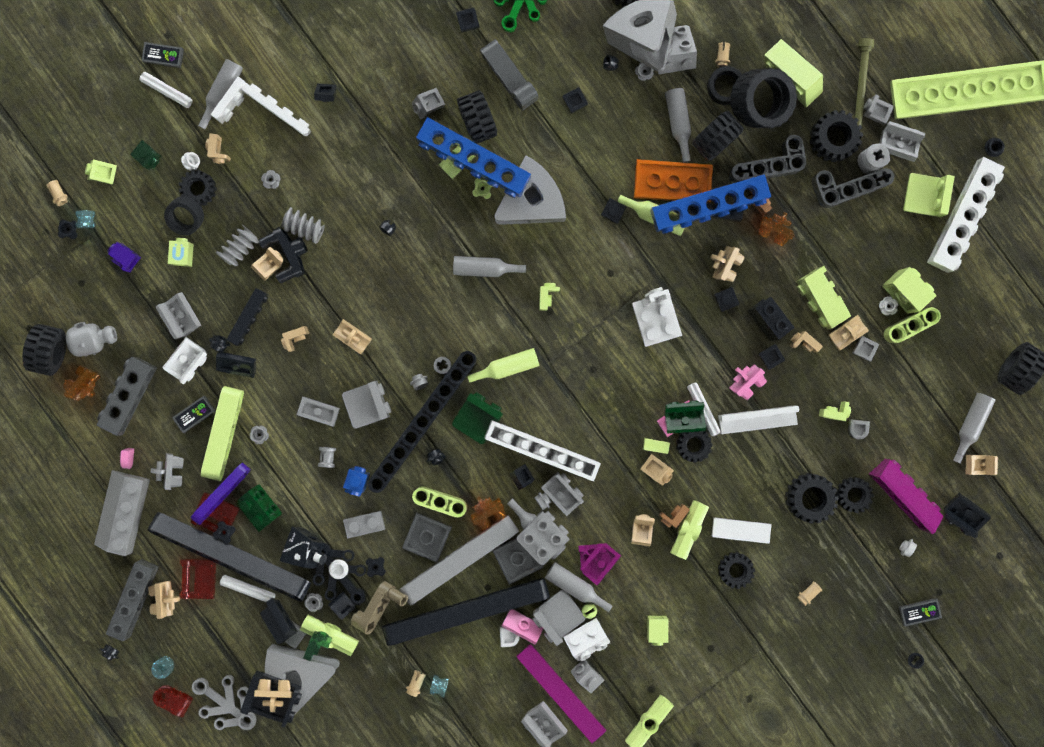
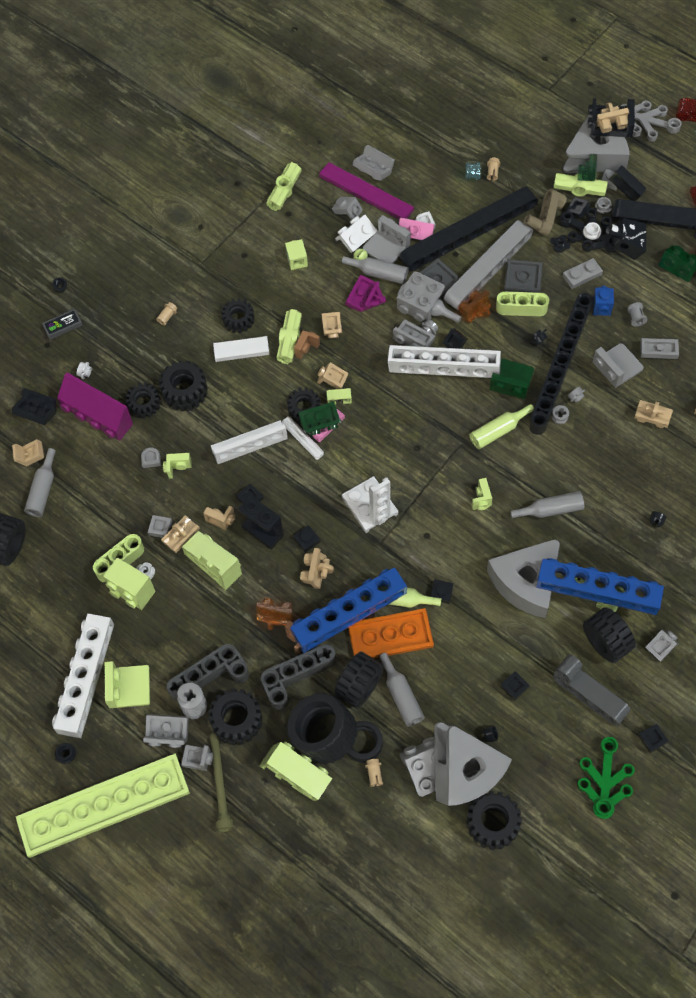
camera: 170 degrees right, 25 degrees down
white axle [220,575,276,602] -> none
bright pink hips [729,364,767,400] -> none

